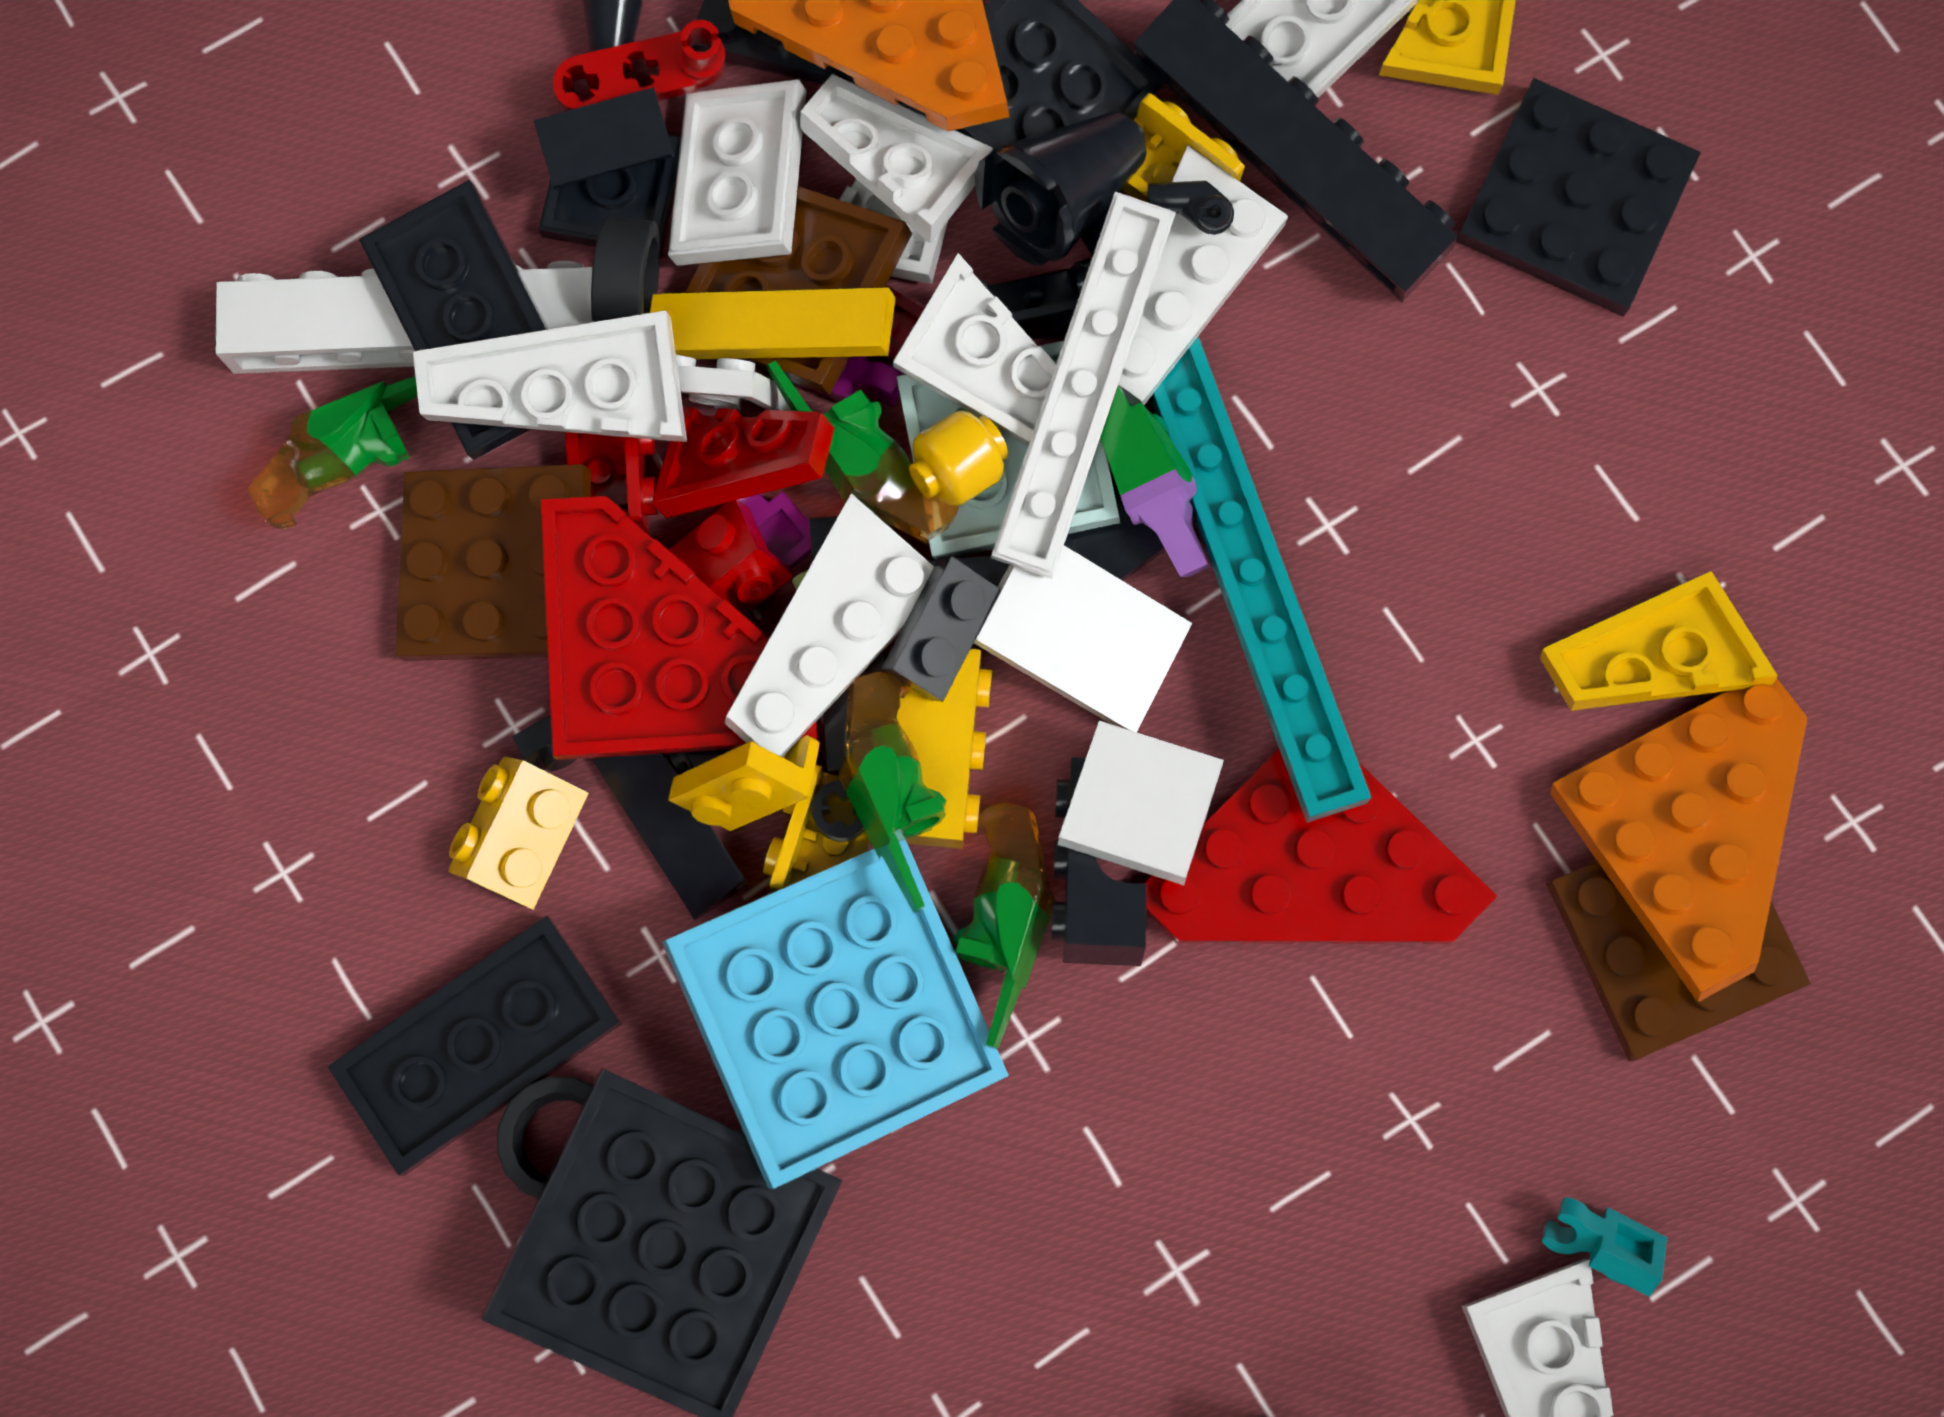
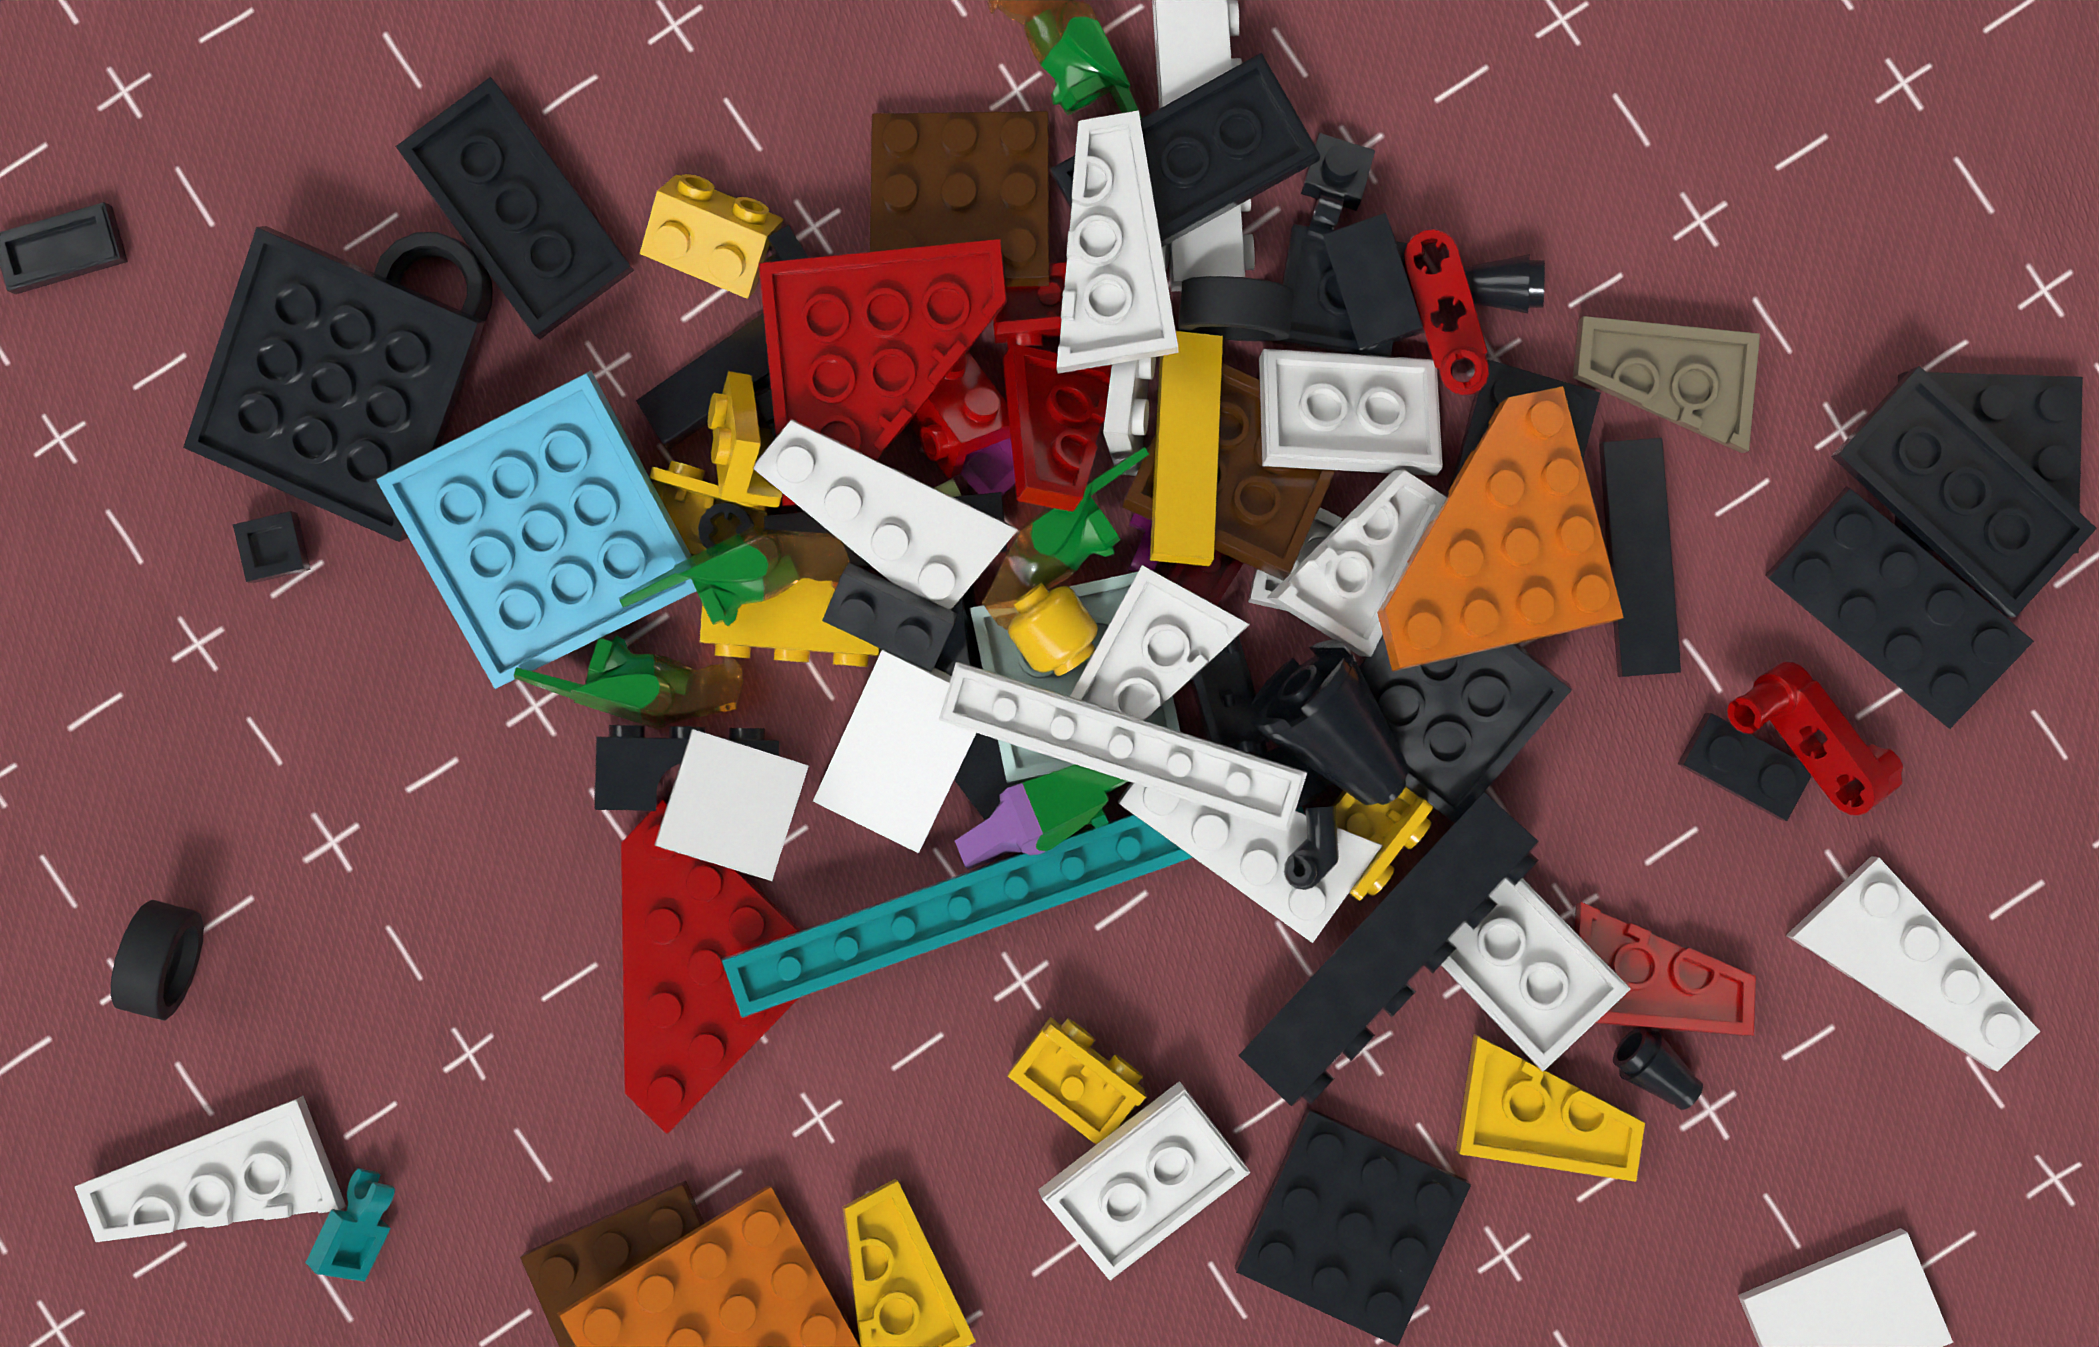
camera: 90 degrees right, 10 degrees up
none -> black plate [233,511,311,583]
none -> yellow bracket [1007,1017,1146,1145]
none -> white tile [1038,1081,1251,1280]
none -> black plate [1301,133,1375,239]

